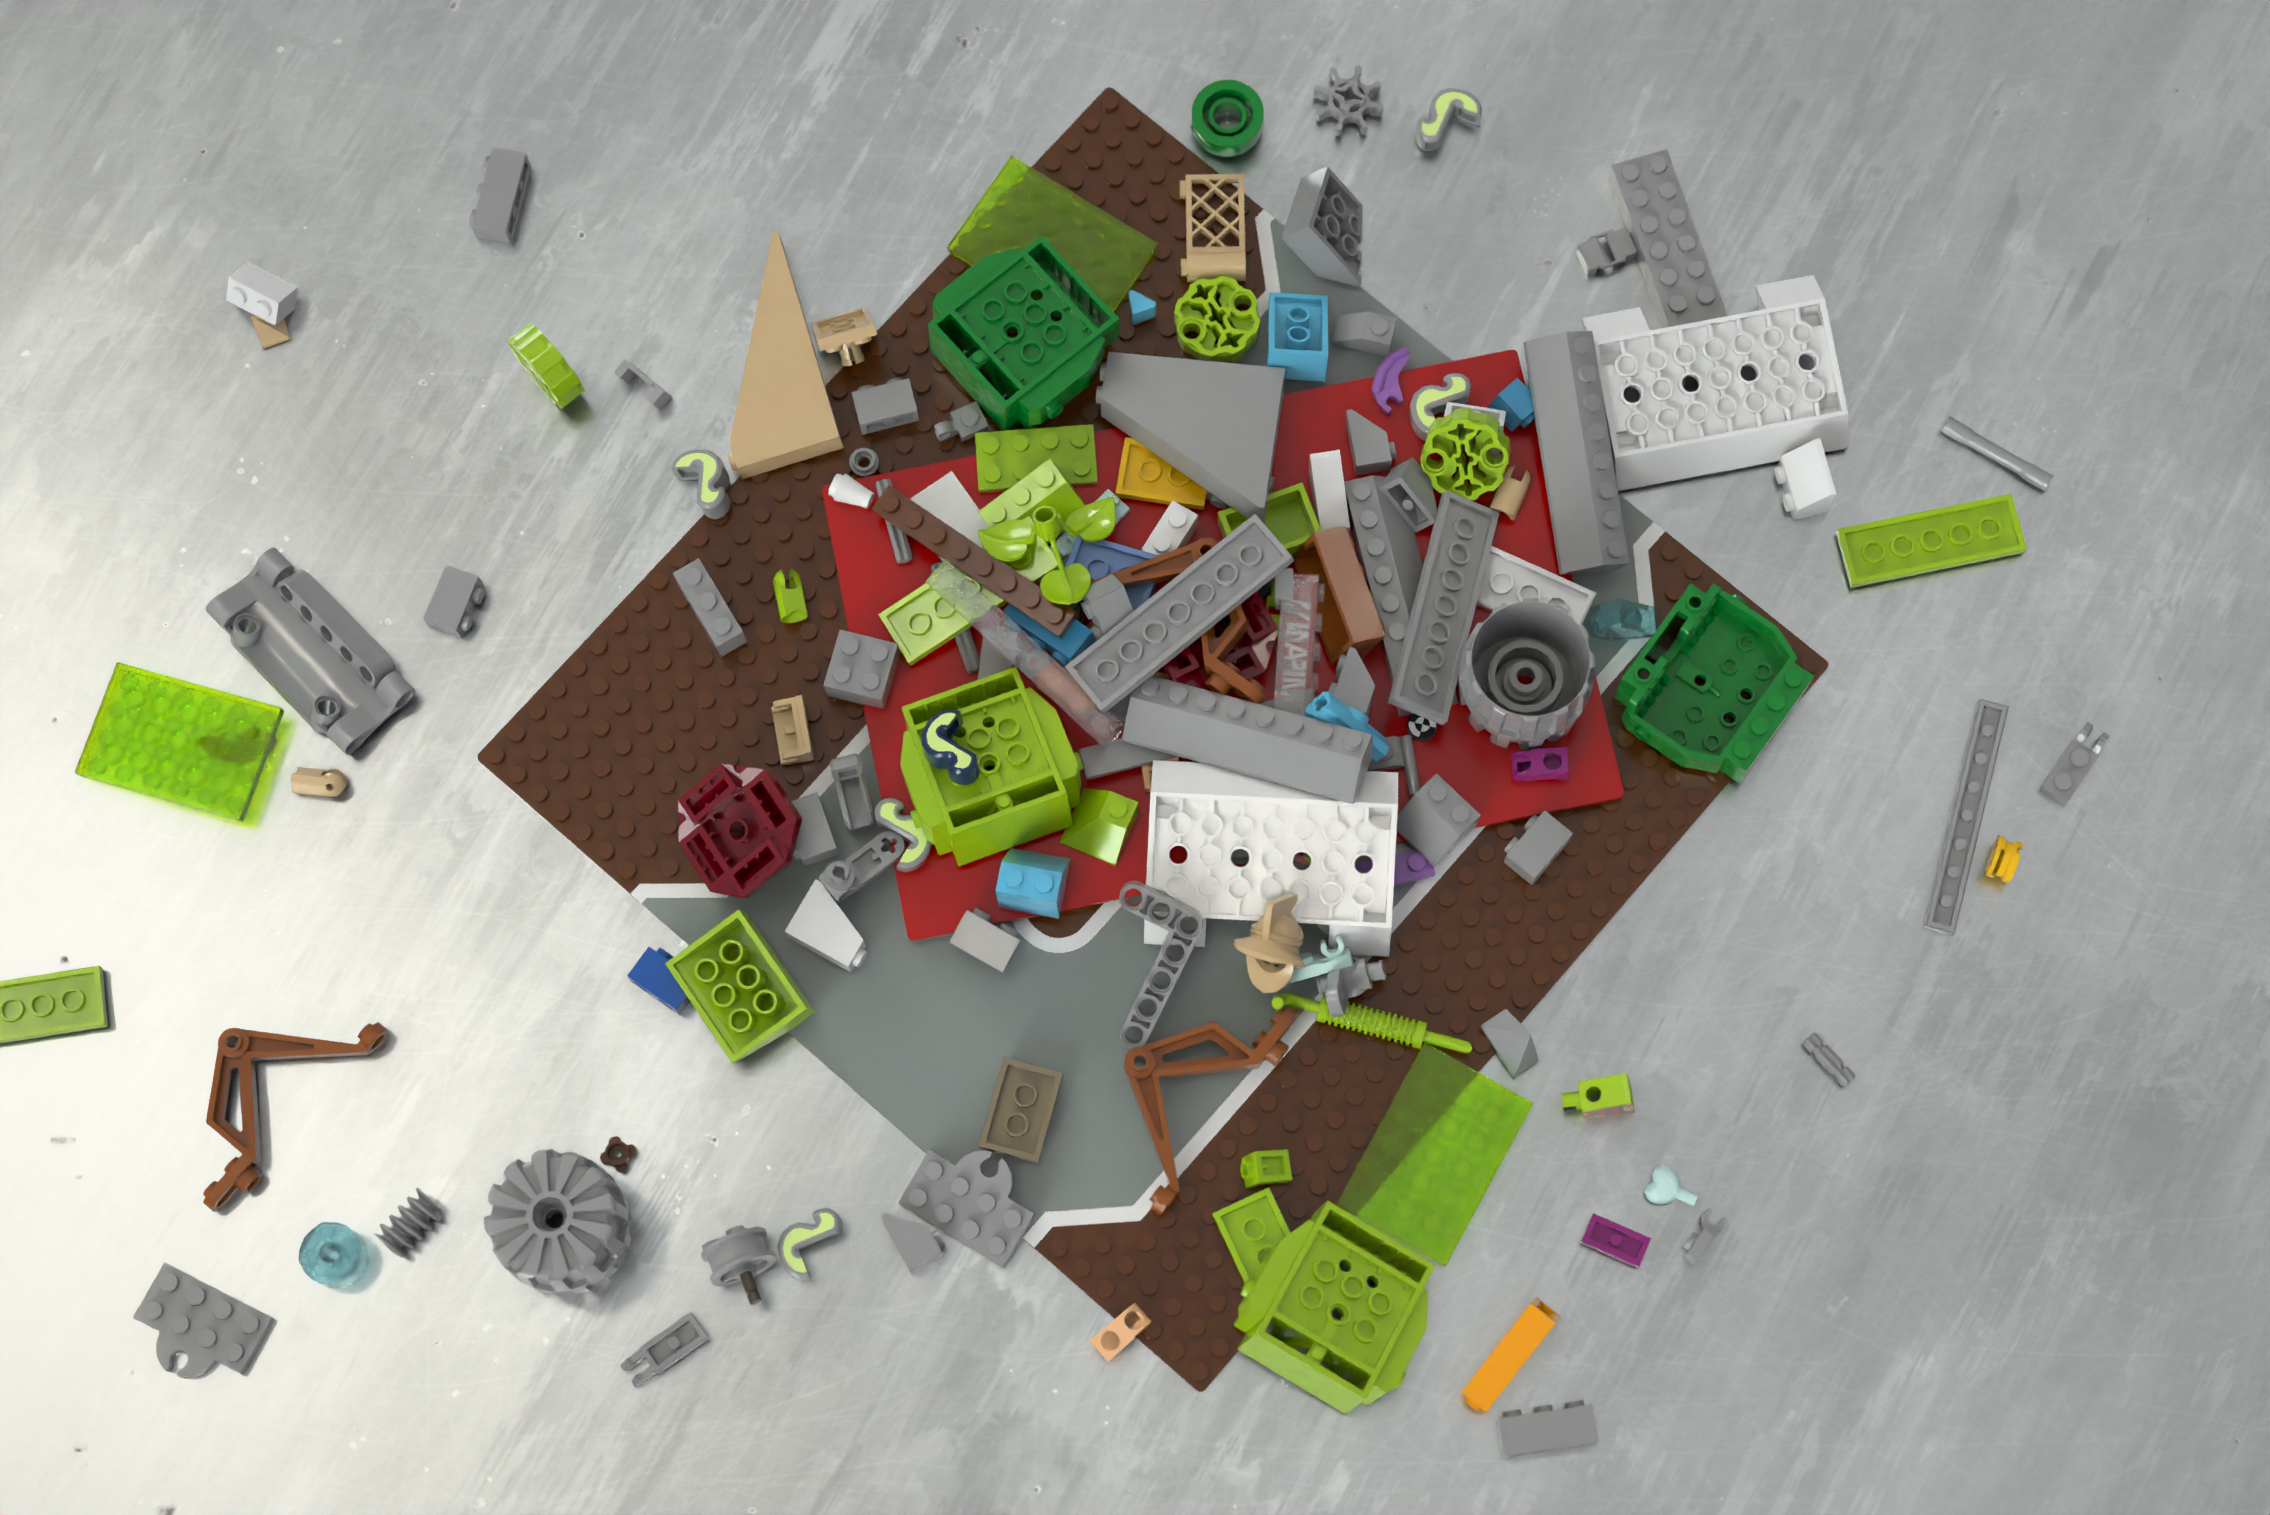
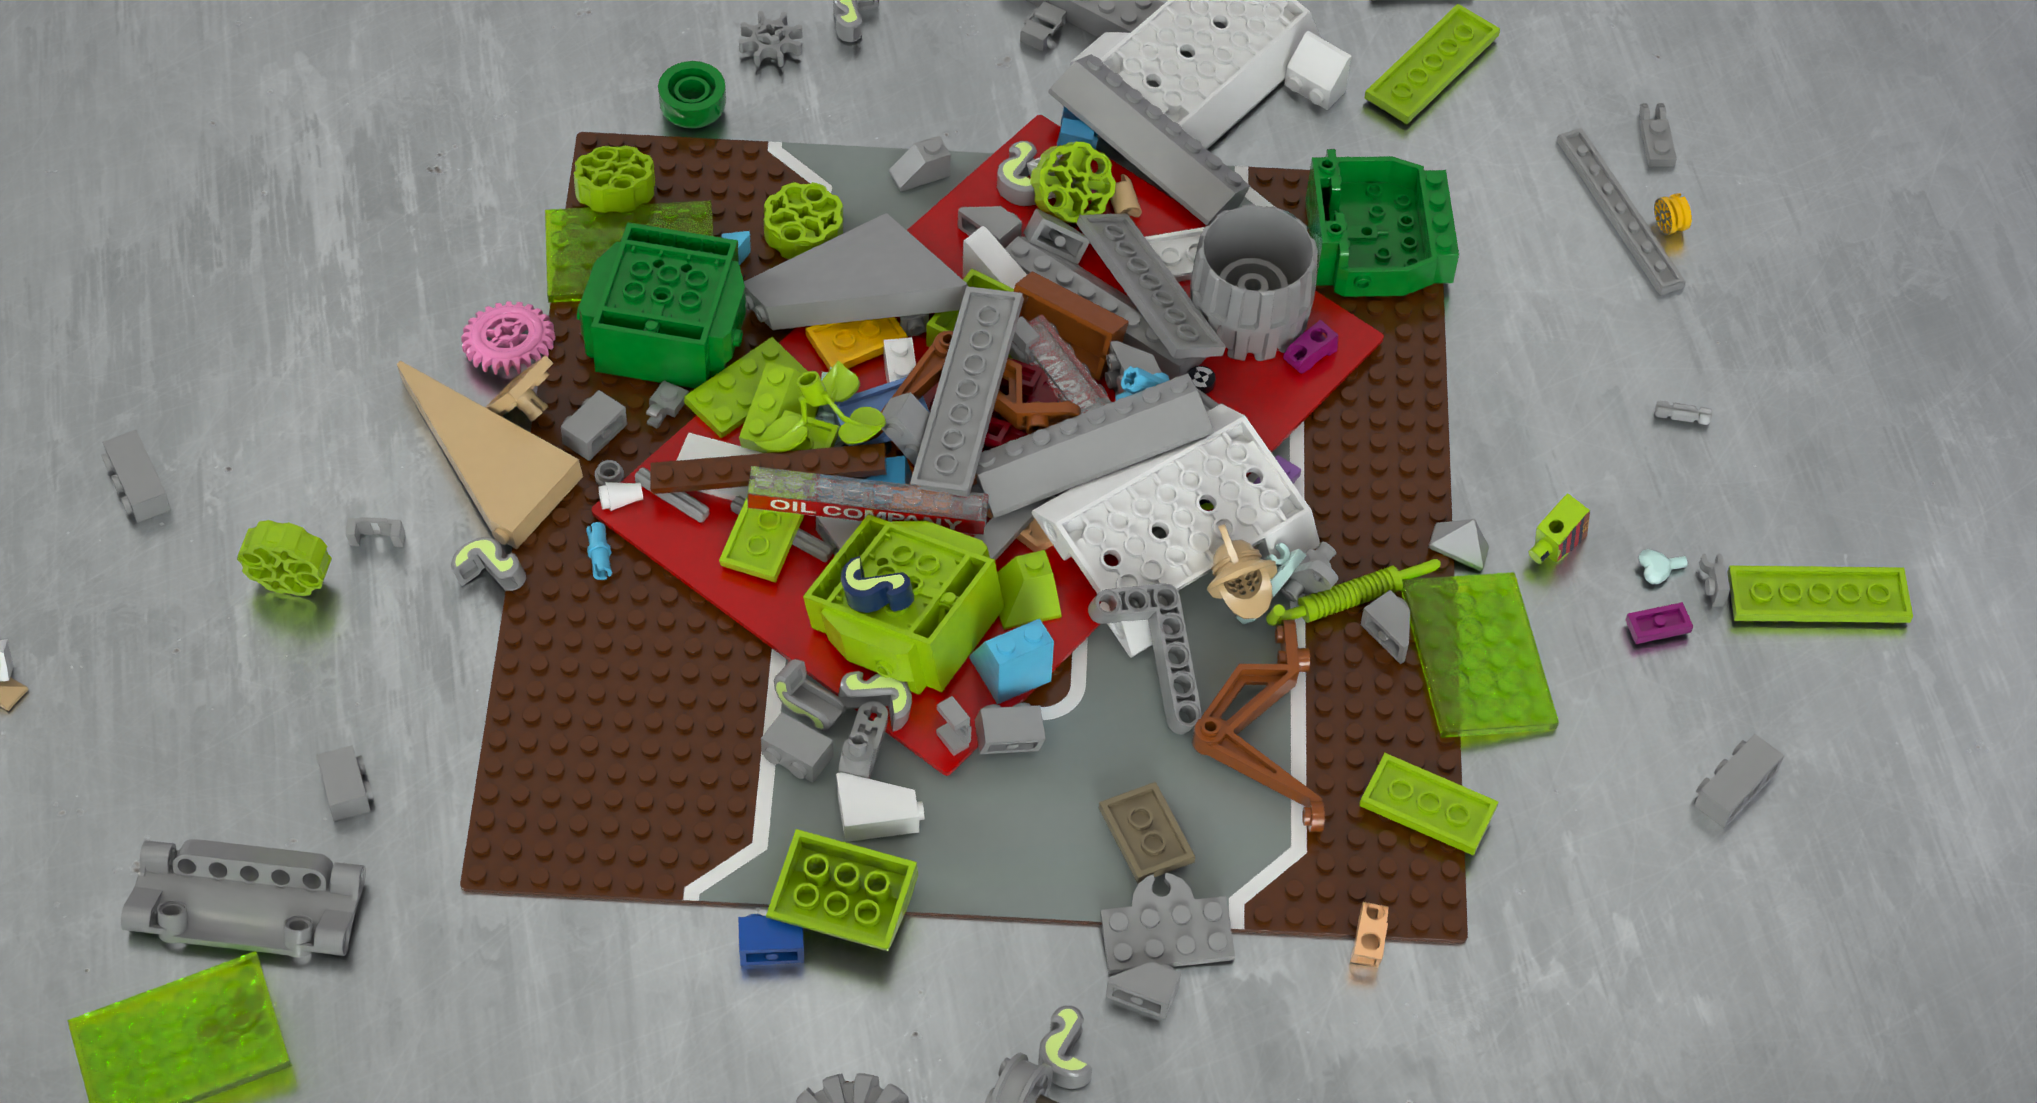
camera: 45 degrees left, 20 degrees down
tan piece [291,767,347,797] -> none
light grey brick [673,558,747,657] -> none
dark red piece [678,763,803,899] -> none
tan hinge [771,695,814,766] -> none
lime piece [773,569,808,623] -> none
light grey brick [823,630,901,709] -> none
tan piece [1180,174,1246,282] -> none
lime piece [1234,1201,1436,1414] -> none
lime bracket [1240,1149,1293,1188] -> none
medium azure slope [1266,292,1328,382] -> none
light grey wedge [1281,166,1363,286] -> none
medium lavender piece [1371,347,1410,416] -> none
light grey slope [1397,773,1481,867] -> none
light orange slope [1462,1297,1561,1412] -> none
light grey brick [1504,810,1573,885] -> none
none -> bright pink gear [461,301,555,376]
none -> lime connector [573,145,655,213]
none -> medium azure pin [586,522,612,580]
none -> light grey piece [936,696,971,756]
none -> light grey slope [1360,590,1410,664]
none -> lime plate [1727,565,1913,623]

